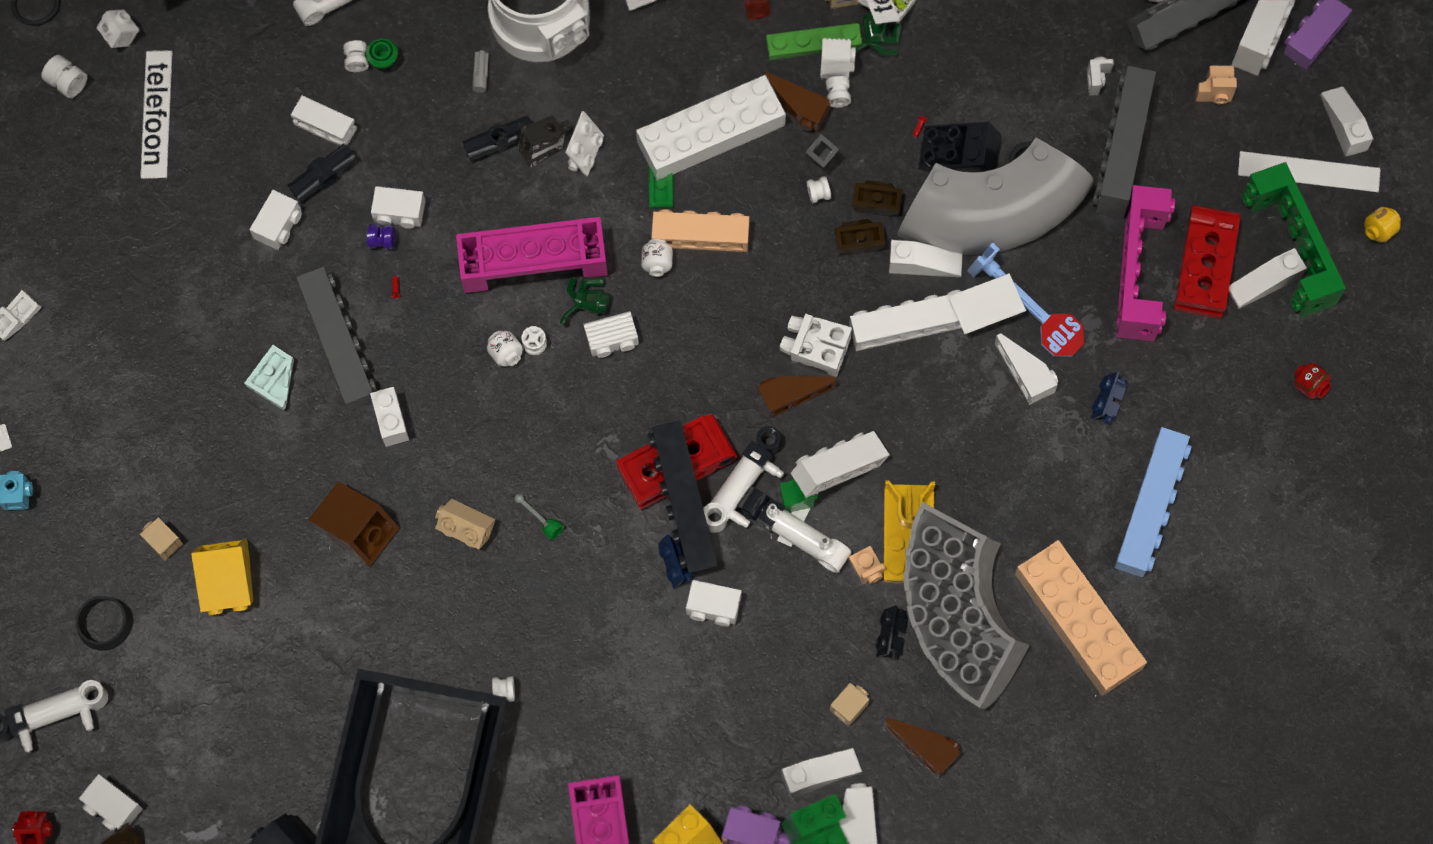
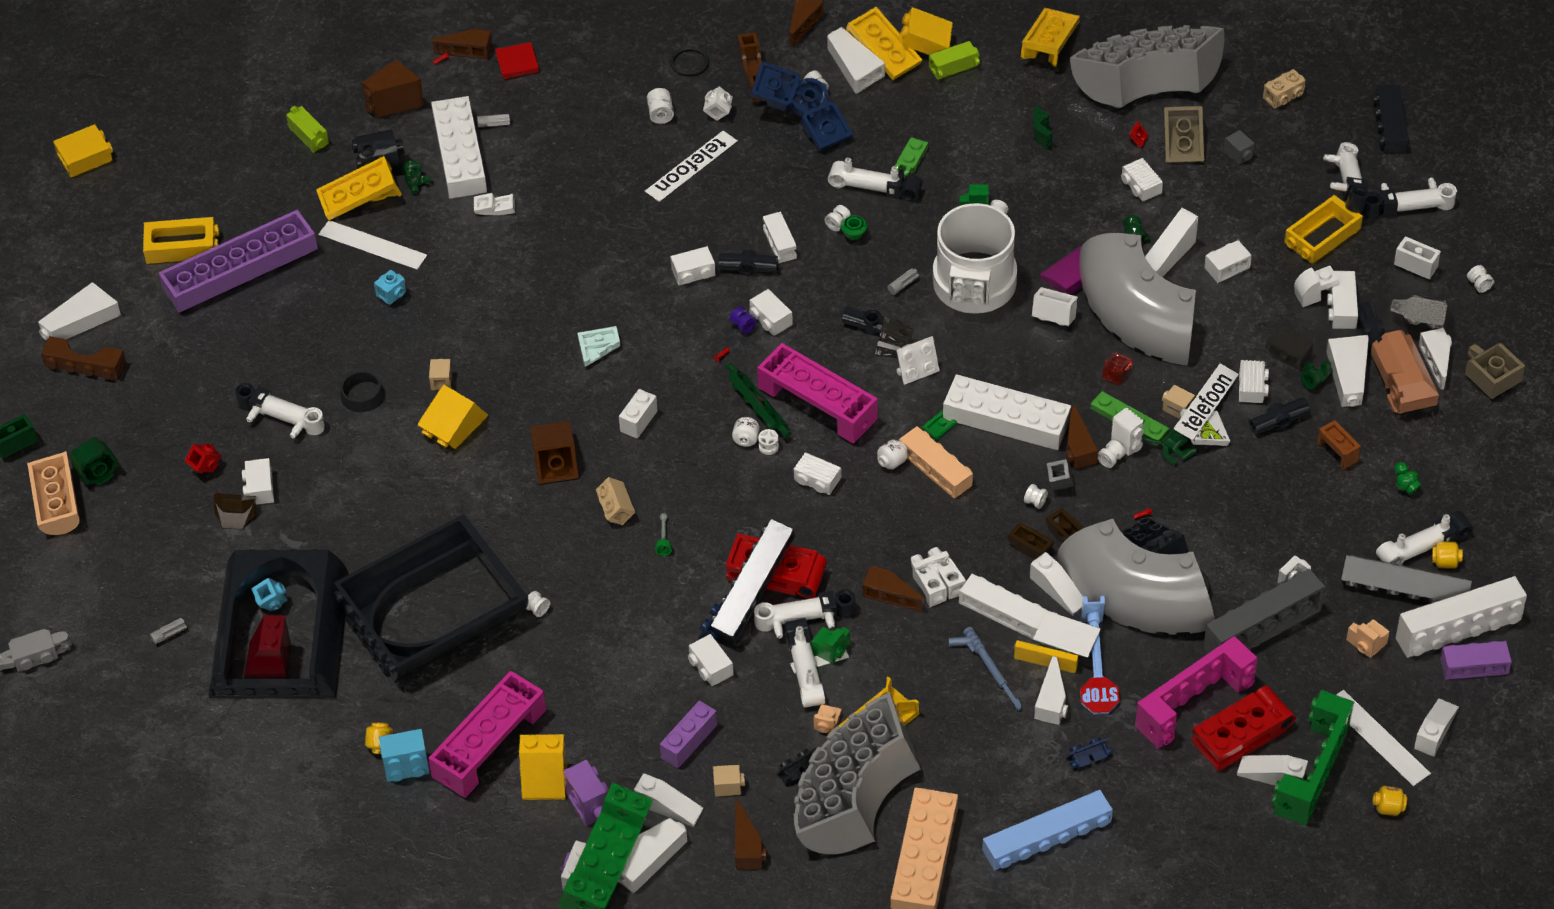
camera: 45 degrees right, 20 degrees down
dark grey brick [296,267,377,411] -> none
dark green piece [560,277,610,325] -> none
white brick [791,431,889,497] -> none
red head [1294,363,1332,399] -> none
none -> medium lavender brick [660,700,717,769]
none -> dark green plate [726,362,792,438]
none -> sand blue piece [949,627,1022,711]
none -> yellow tile [1014,641,1078,674]

